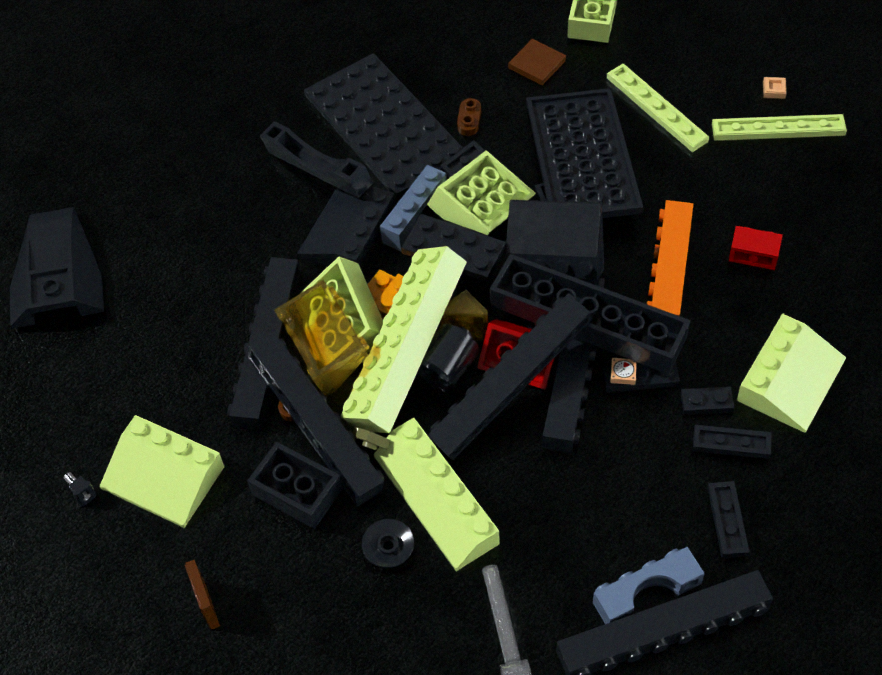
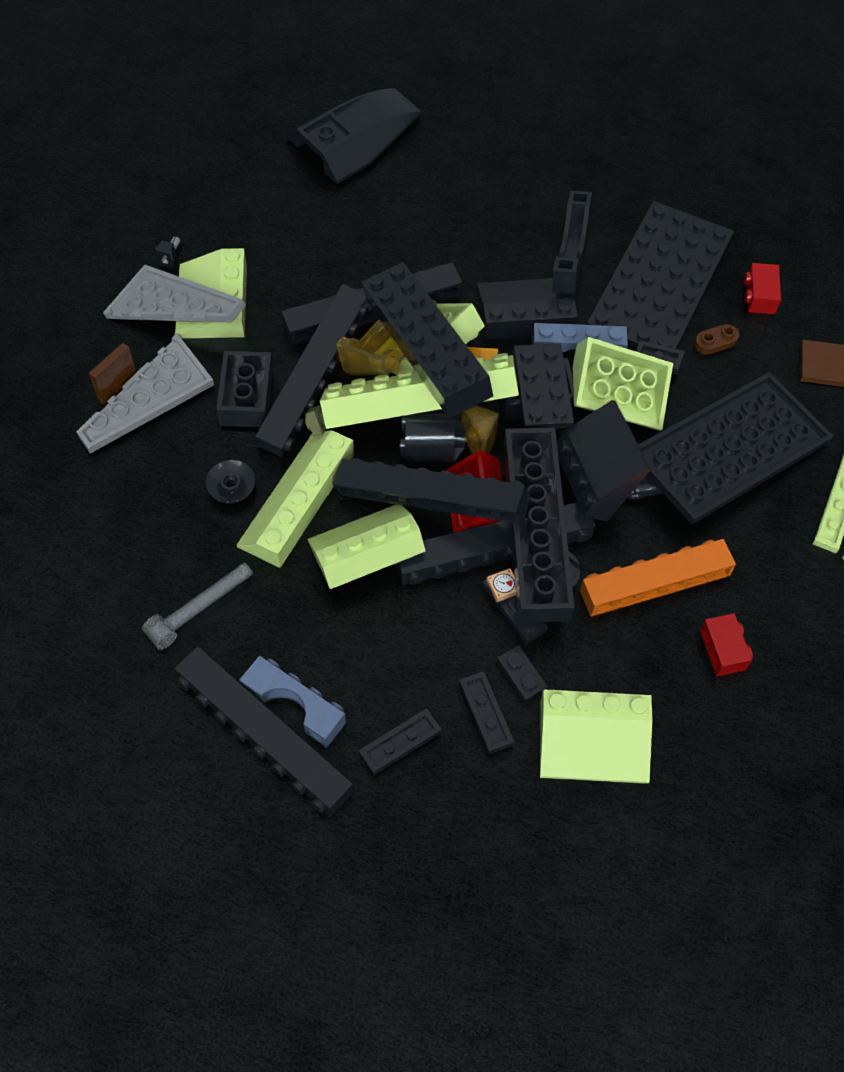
camera: 55 degrees right, 5 degrees up
none -> light grey wing [77,333,214,453]
none -> light grey wing [103,265,246,322]
none -> yellowish green slope [308,504,425,589]
none -> black brick [361,262,494,418]
none -> red brick [744,263,781,314]

